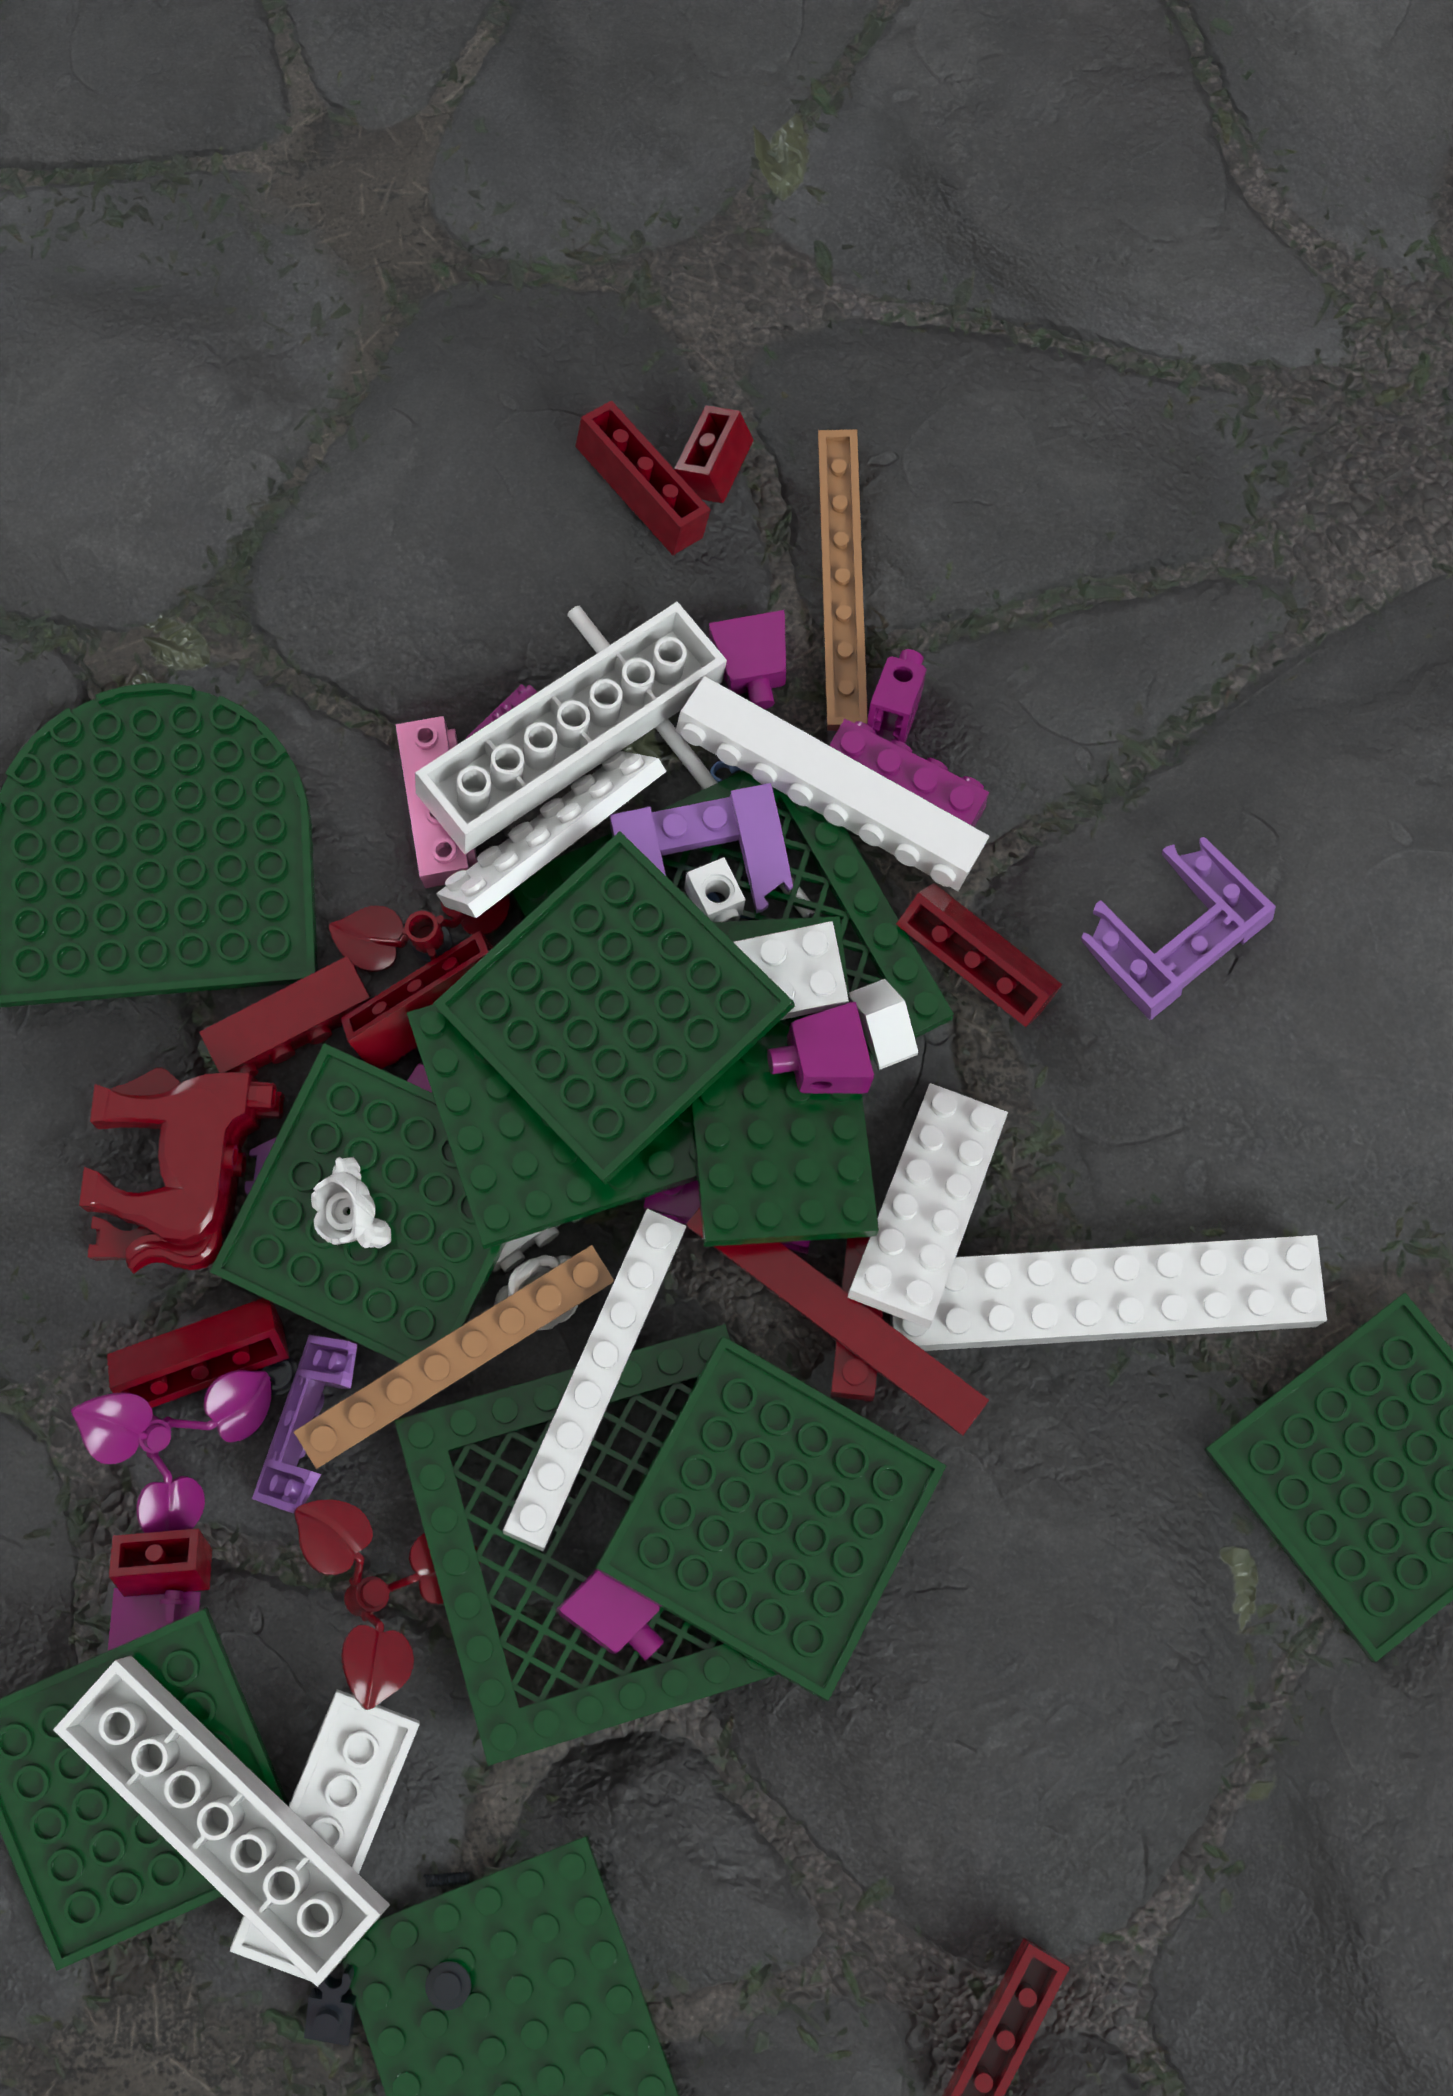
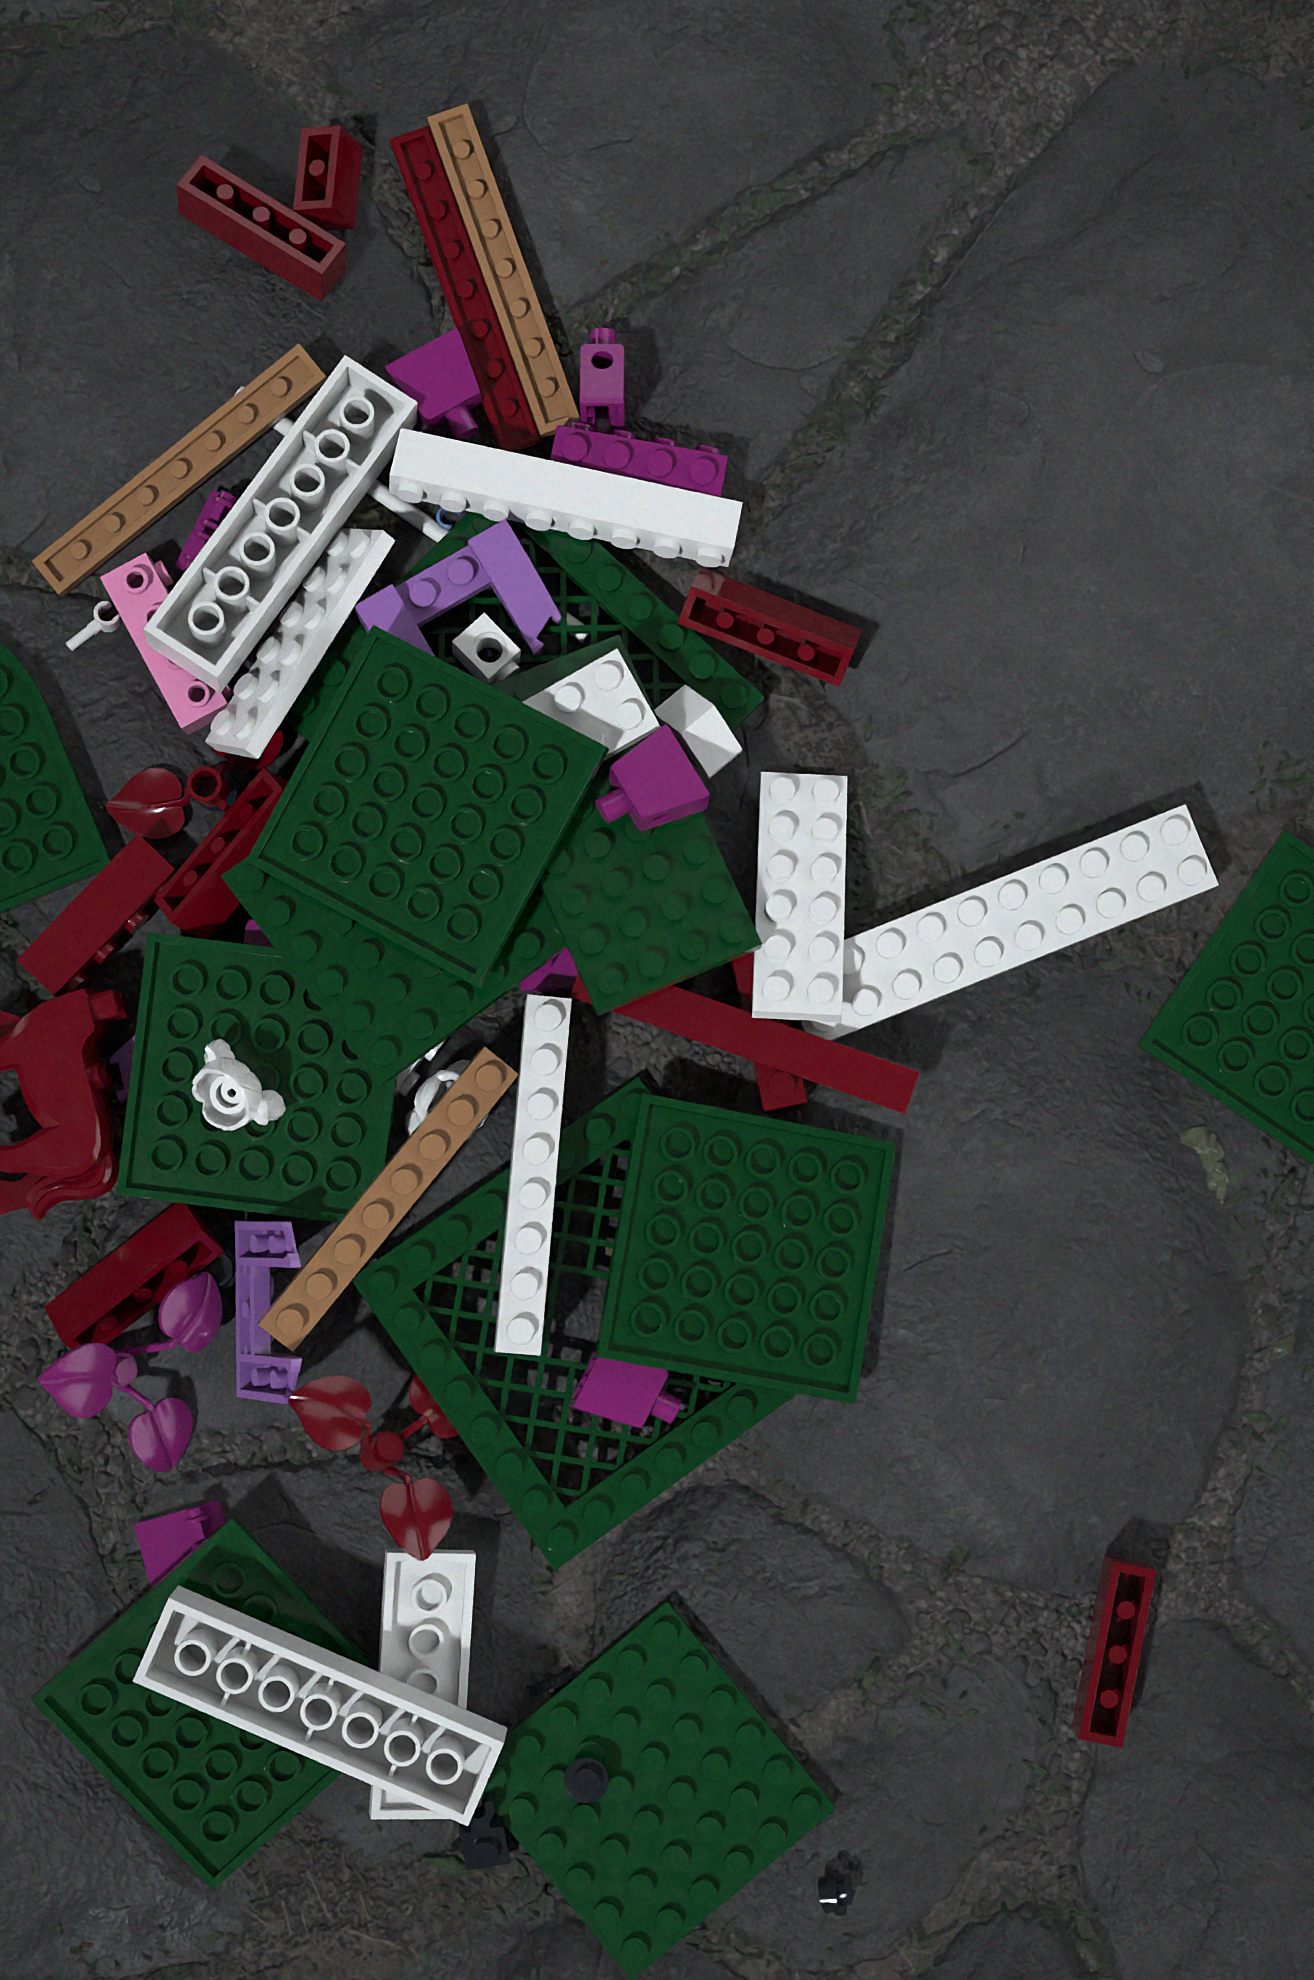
camera: 20 degrees left, 10 degrees up
dark red brick [109,1529,212,1597] -> none
medium lavender wedge [1081,837,1276,1020] -> none
none -> medium nougat plate [32,344,327,597]
none -> white hand [66,601,121,651]
none -> dark red tile [389,126,543,454]

